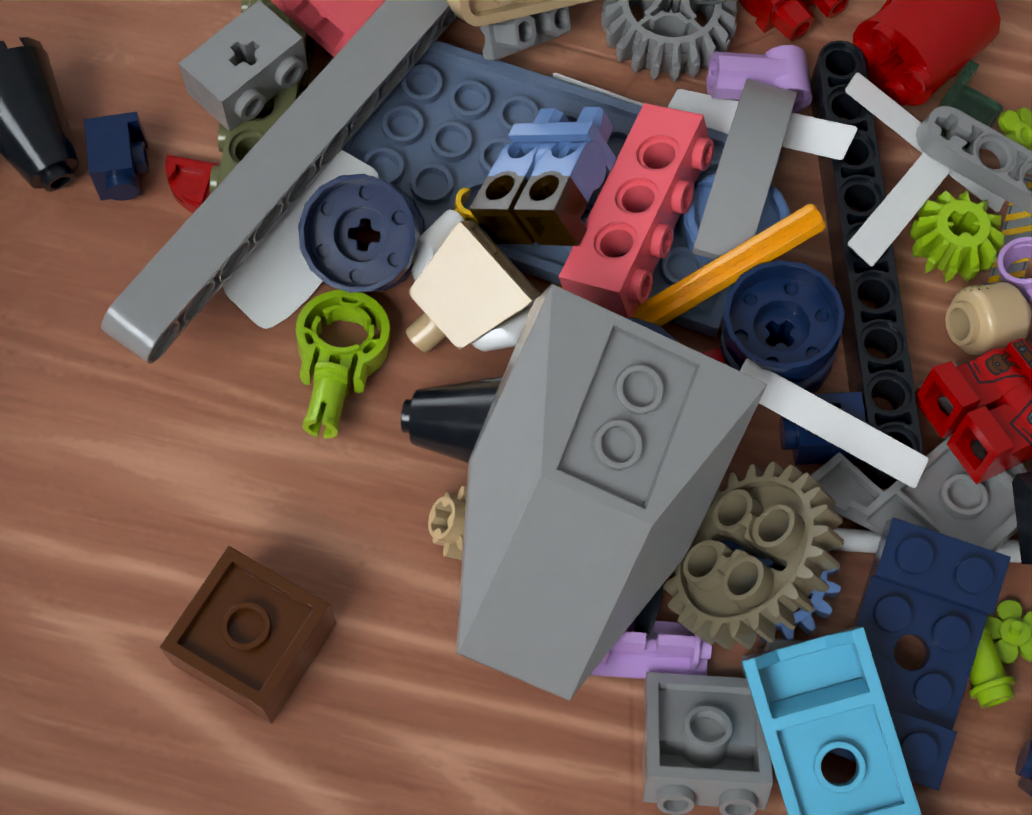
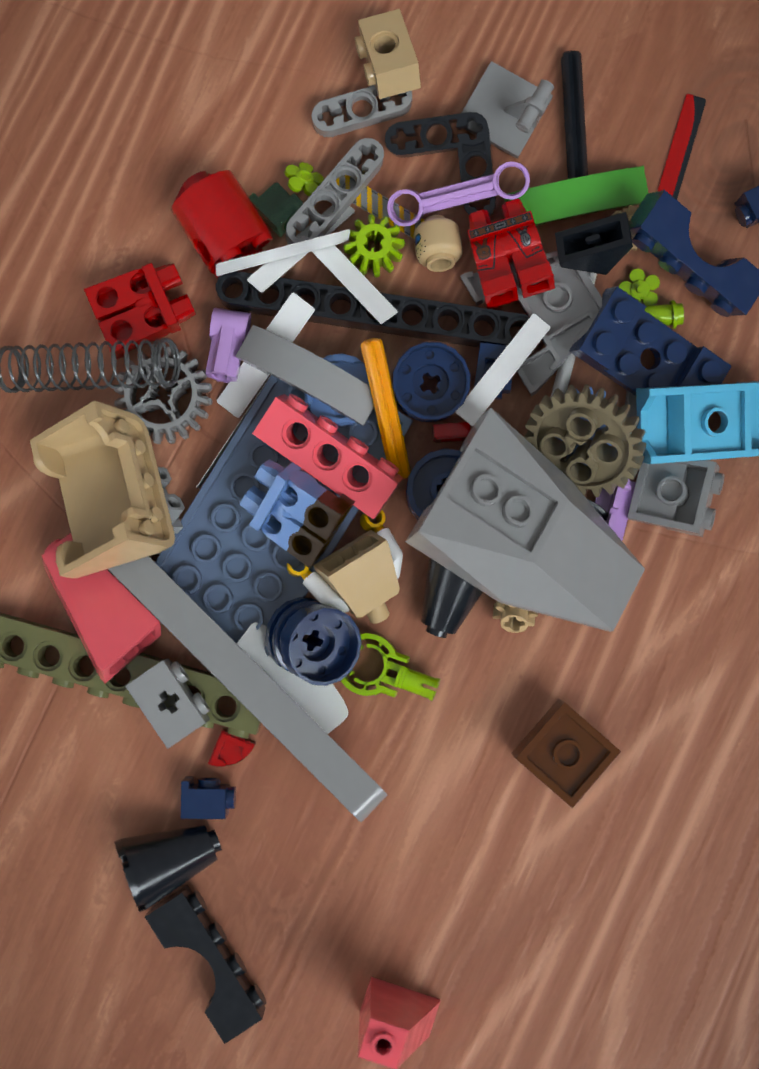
camera: 80 degrees left, 20 degrees up
none -> white sticker [216,229,350,276]

